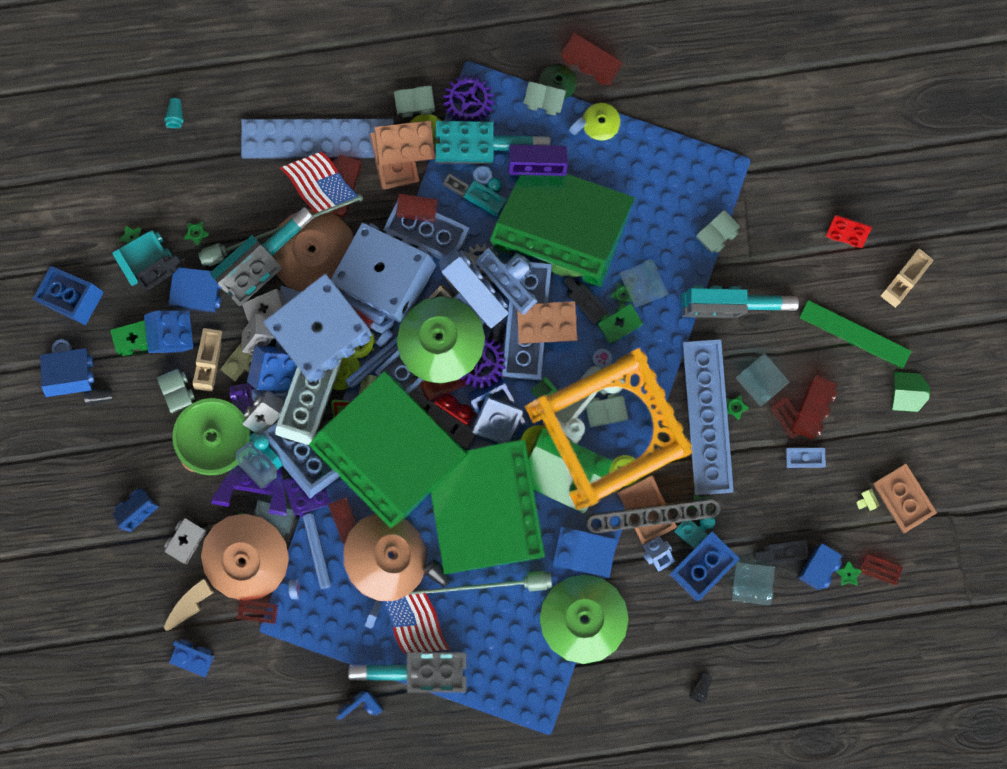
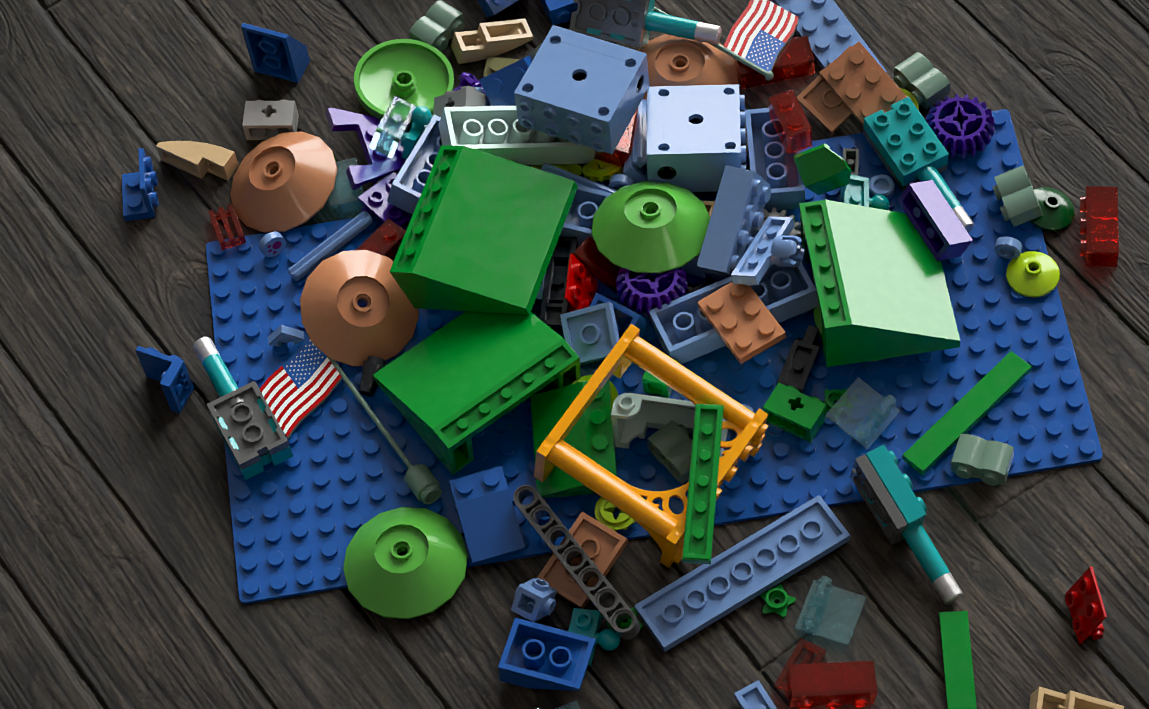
camera: 70 degrees right, 25 degrees down
none -> green tile [682,404,724,565]
none -> green slope [794,144,851,196]
none -> green tile [902,351,1032,475]

